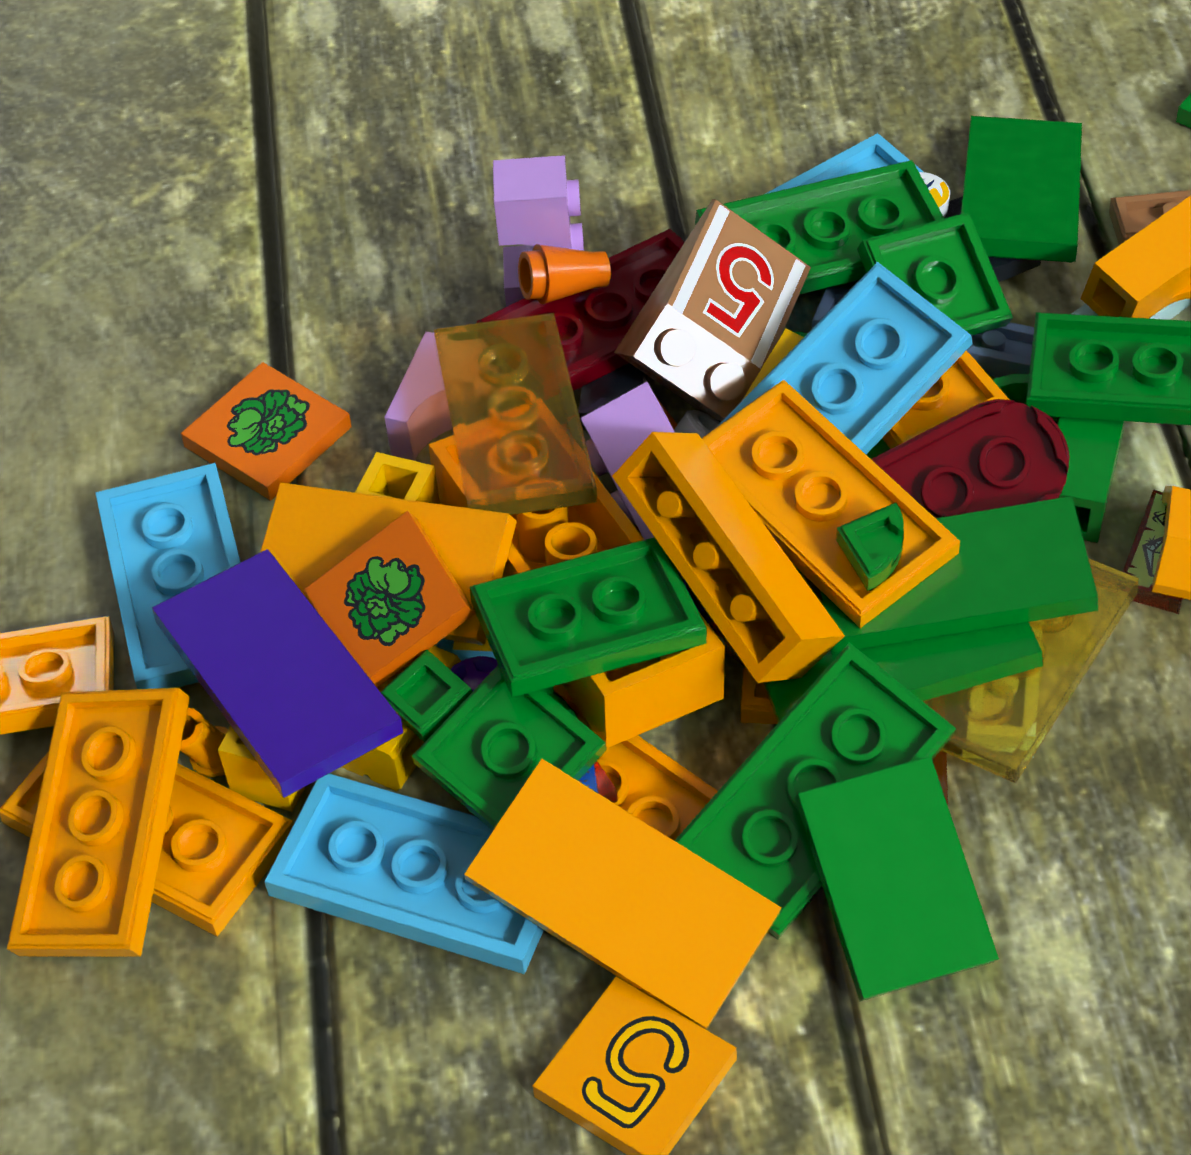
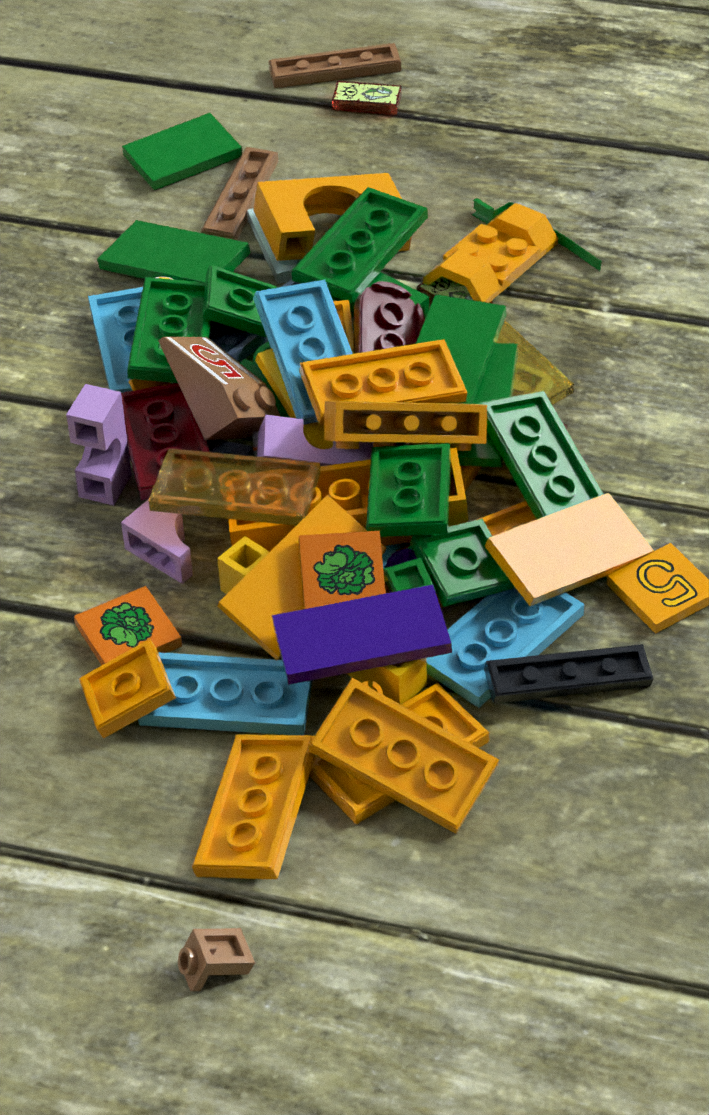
camera: 70 degrees left, 5 degrees down
orange cone [518,244,611,304] -> none
green tile [795,756,999,1002] -> none
green tile [836,503,904,591] -> none
none -> light orange tile [79,639,176,739]
none -> black tile [484,644,654,704]

